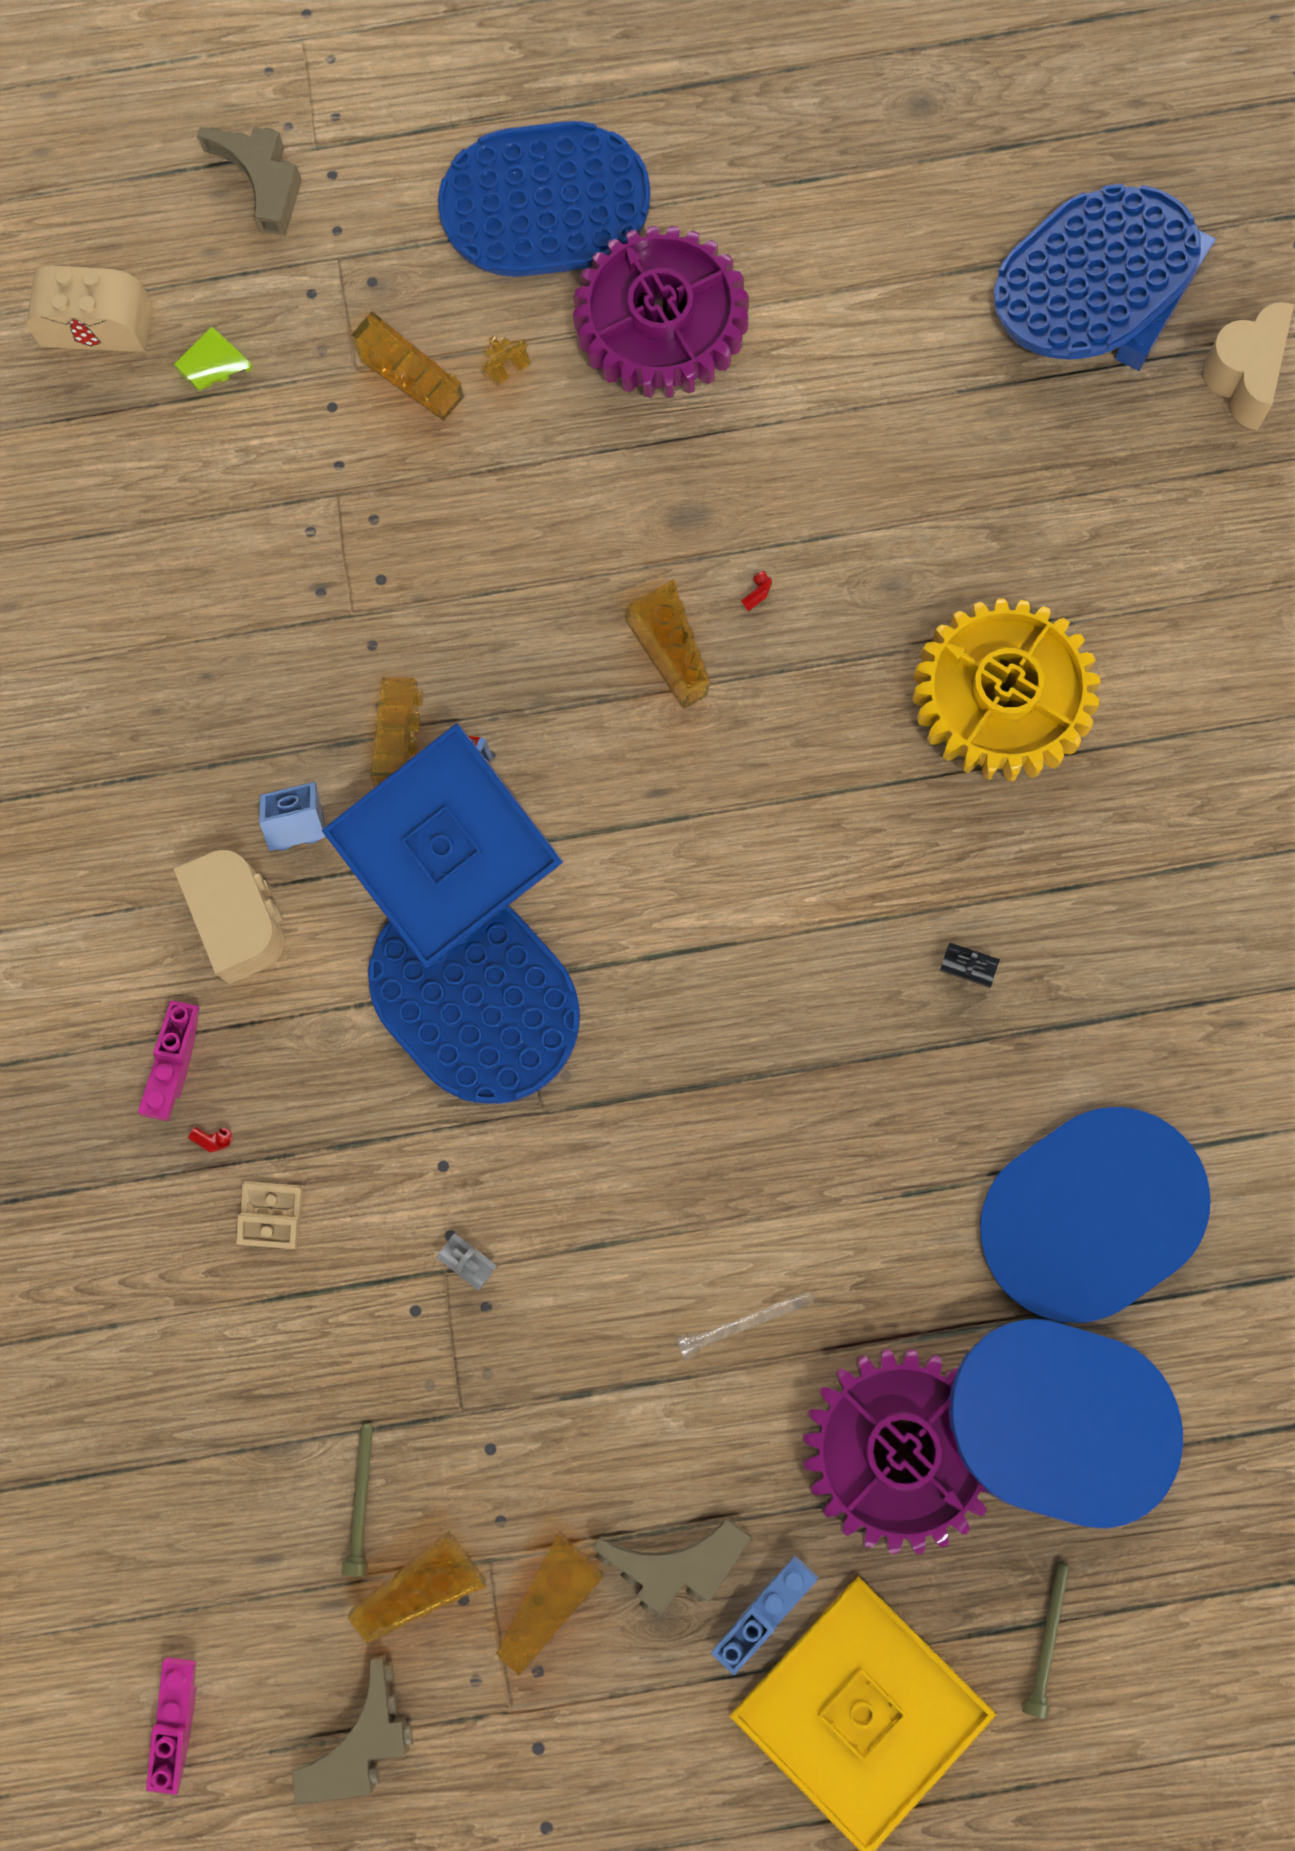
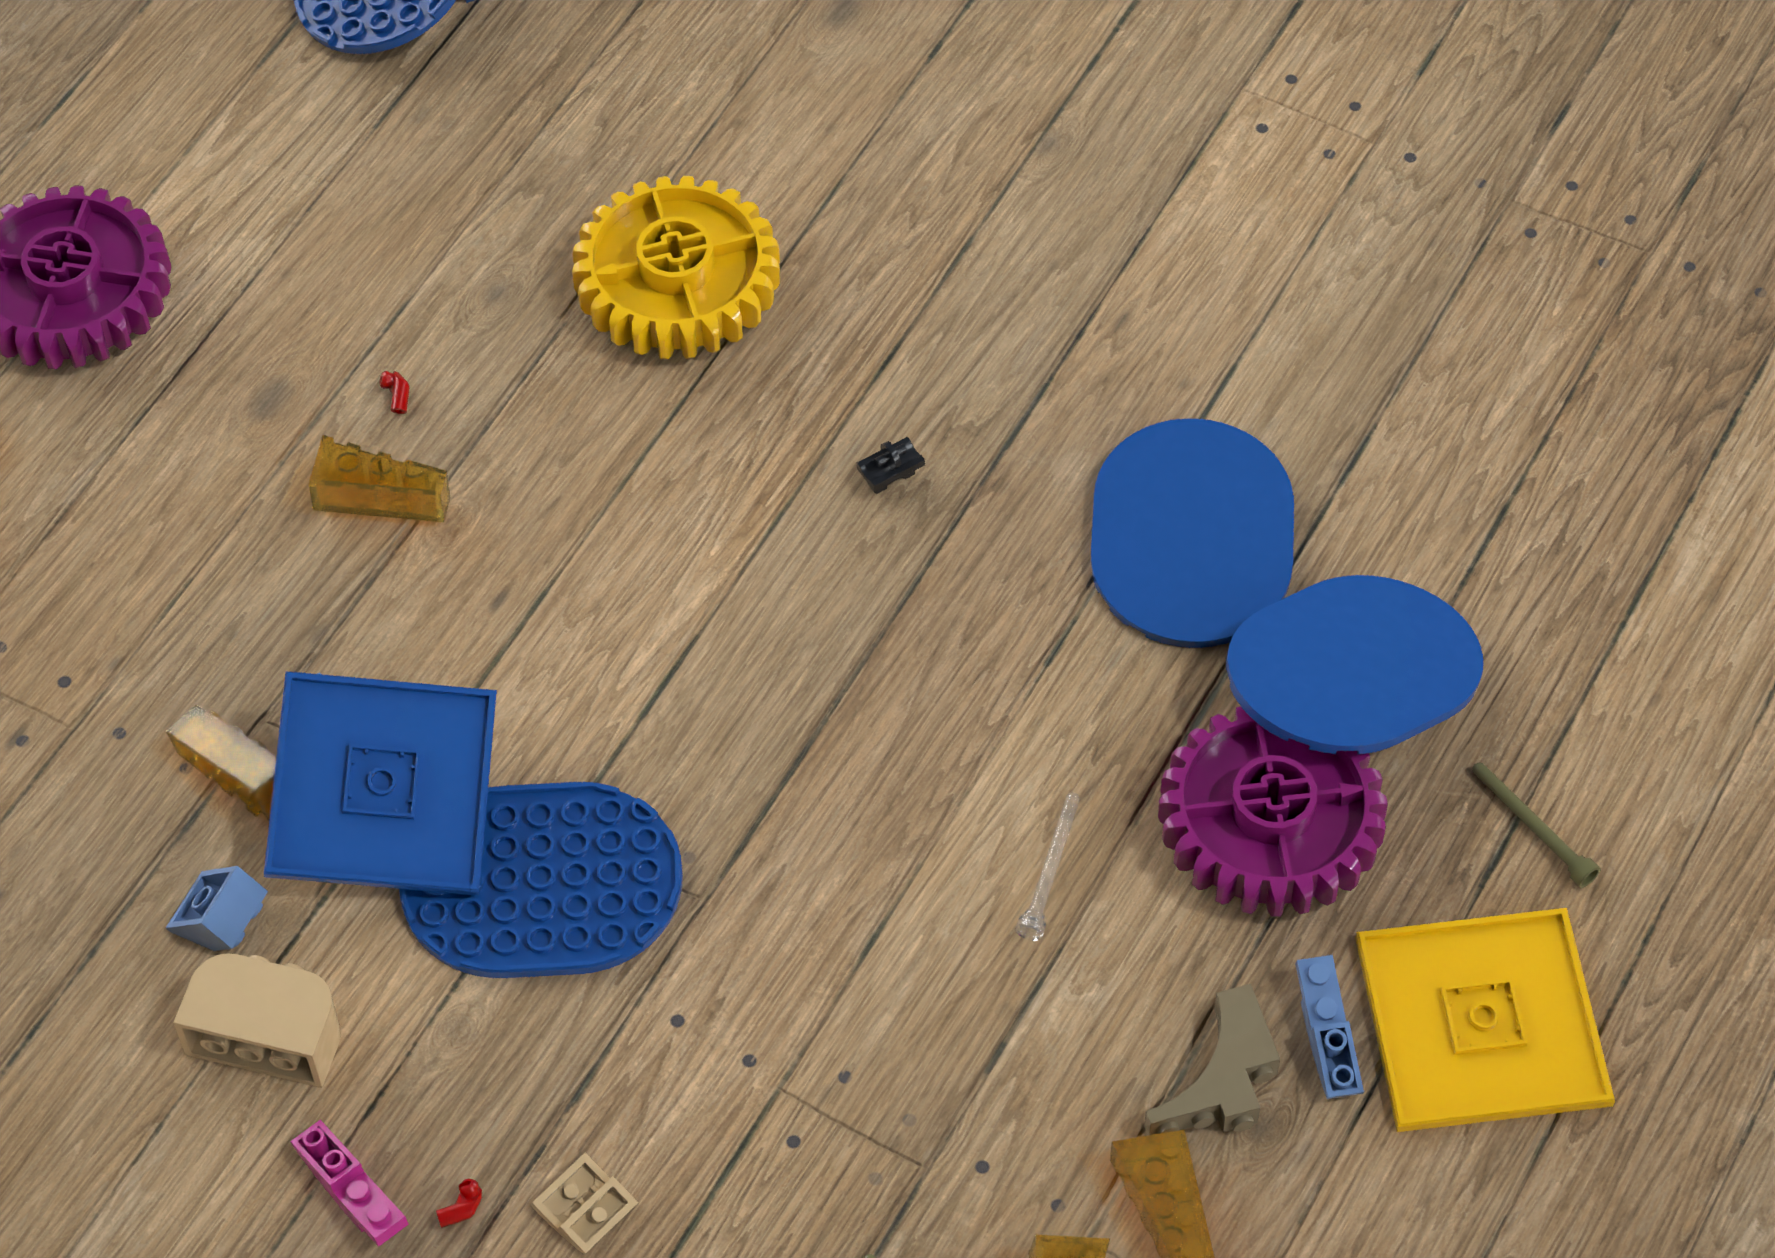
camera: 60 degrees left, 20 degrees down
light grey hips [436,1233,497,1290] -> none

